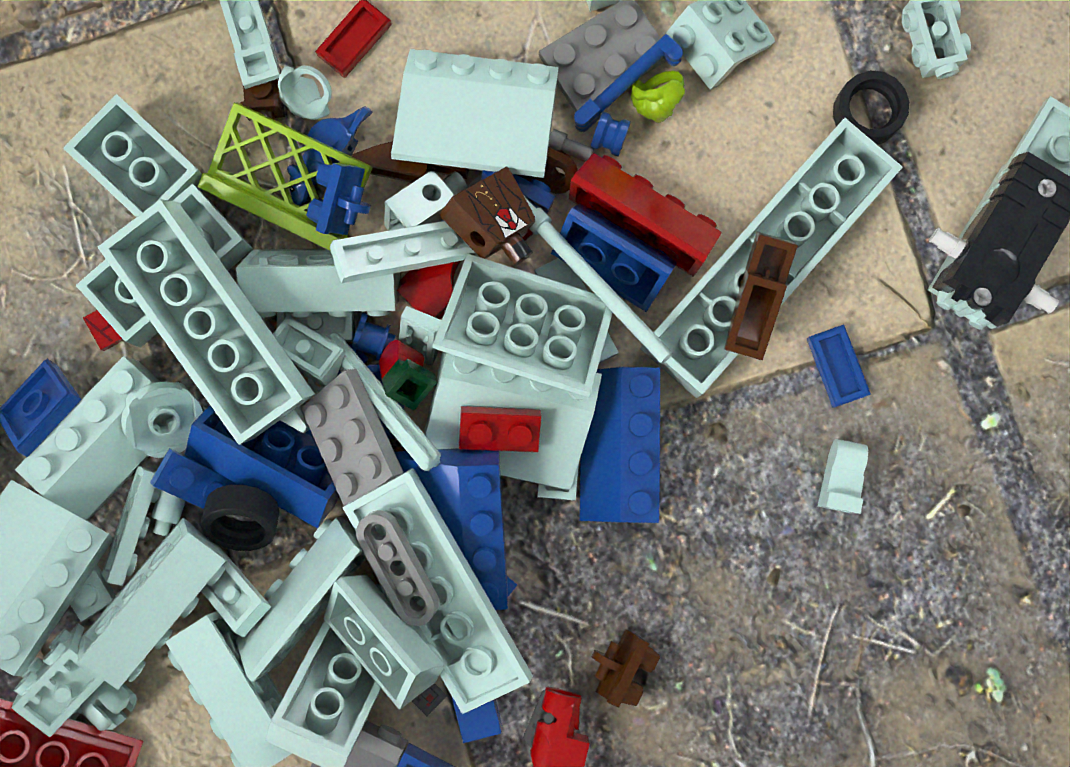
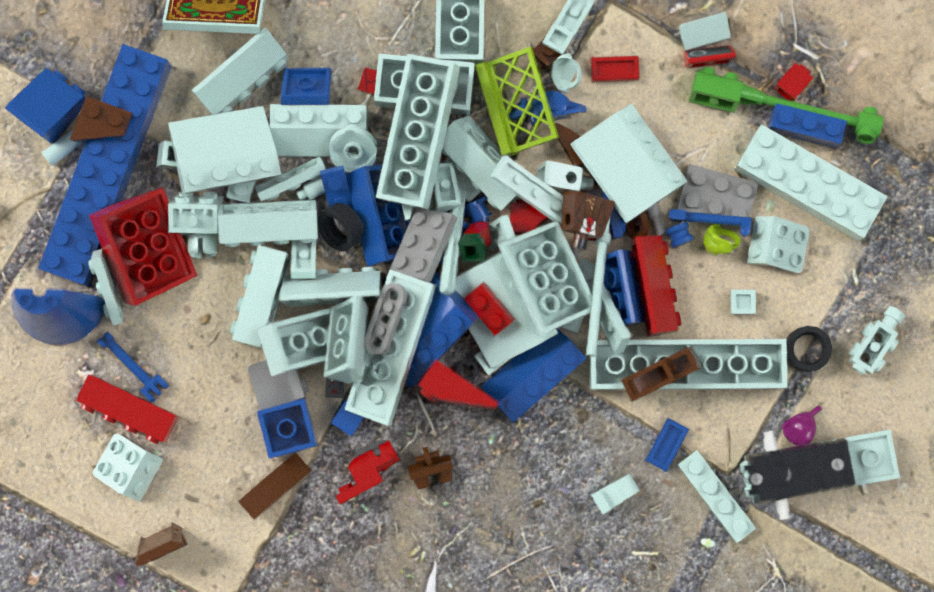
camera: 50 degrees right, 0 degrees up
blue hips [306,163,371,235] -> none
none -> red slope [419,360,498,410]
none -> black bush [457,360,478,382]
none -> light aqua plate [590,282,631,354]
none -> light aqua plate [677,450,756,543]
none -> light aqua plate [730,289,756,315]
none -> magenta piece [782,405,822,446]

